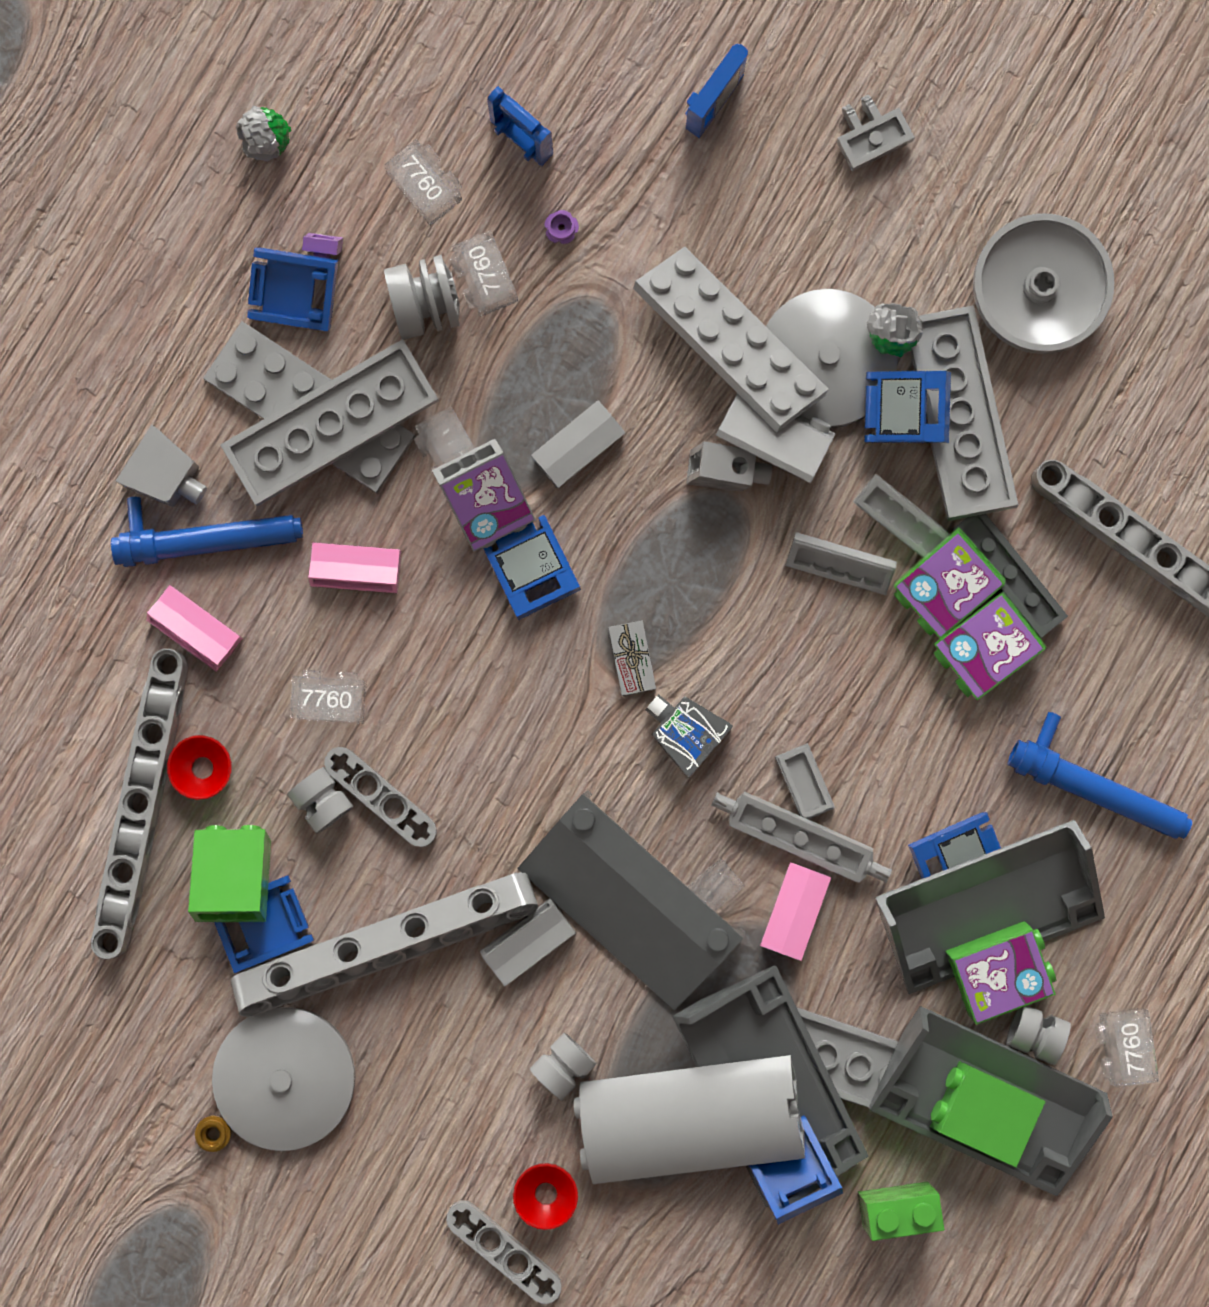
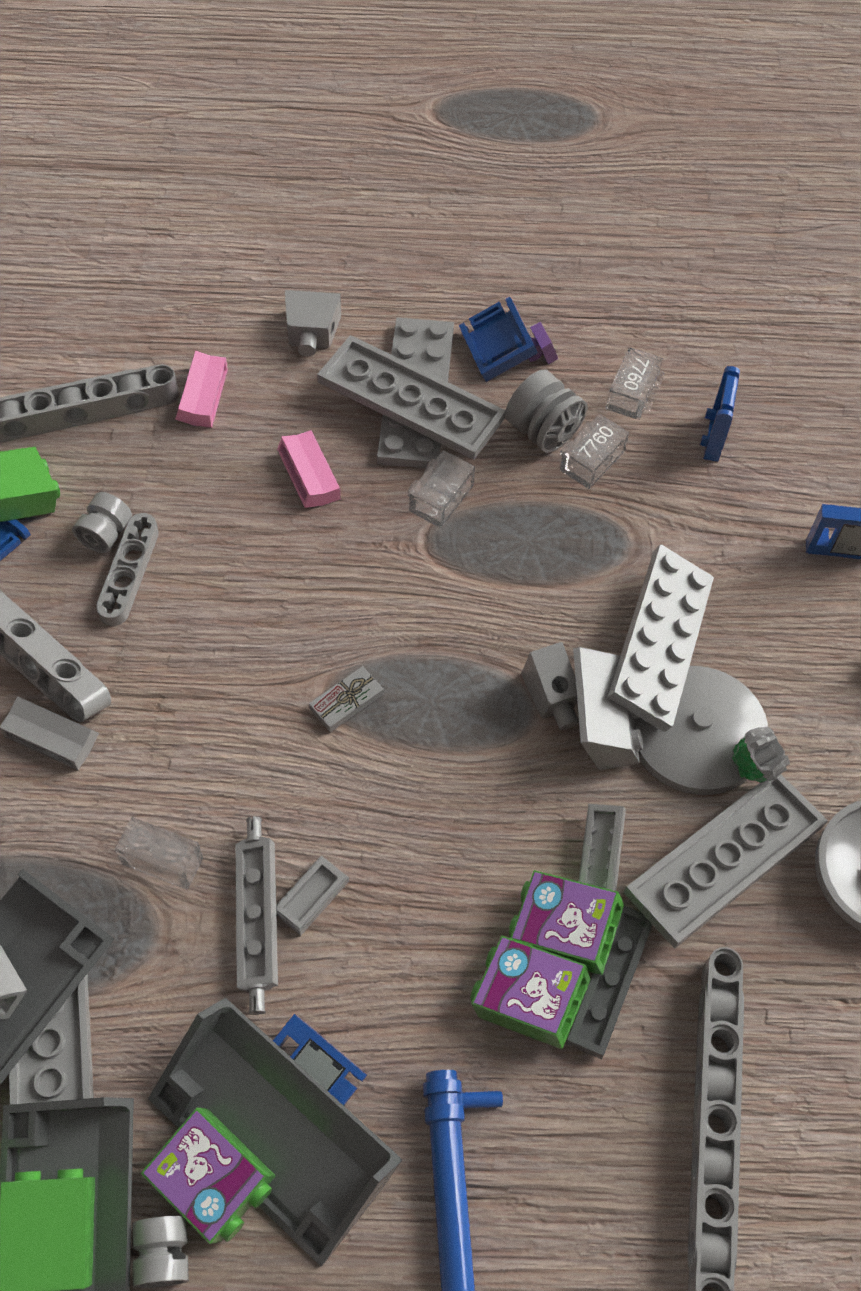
camera: 60 degrees right, 25 degrees down
blue cylinder [111,496,303,567] -> none
red piece [167,735,232,800] -> none
light grey piece [236,106,292,162] -> none
clear brick [290,670,366,724] -> none
brick [432,439,536,552] -> none
container [483,515,581,620] -> none
dark grey slope [517,790,745,1010] -> none
light grey piece [531,400,626,488] -> none
medium lavender plate [545,210,579,244] -> none
torso [645,694,733,778] -> none
bright pink piece [760,862,831,961] -> none
light grey plate [785,532,897,595] -> none
container [864,371,951,443] -> none

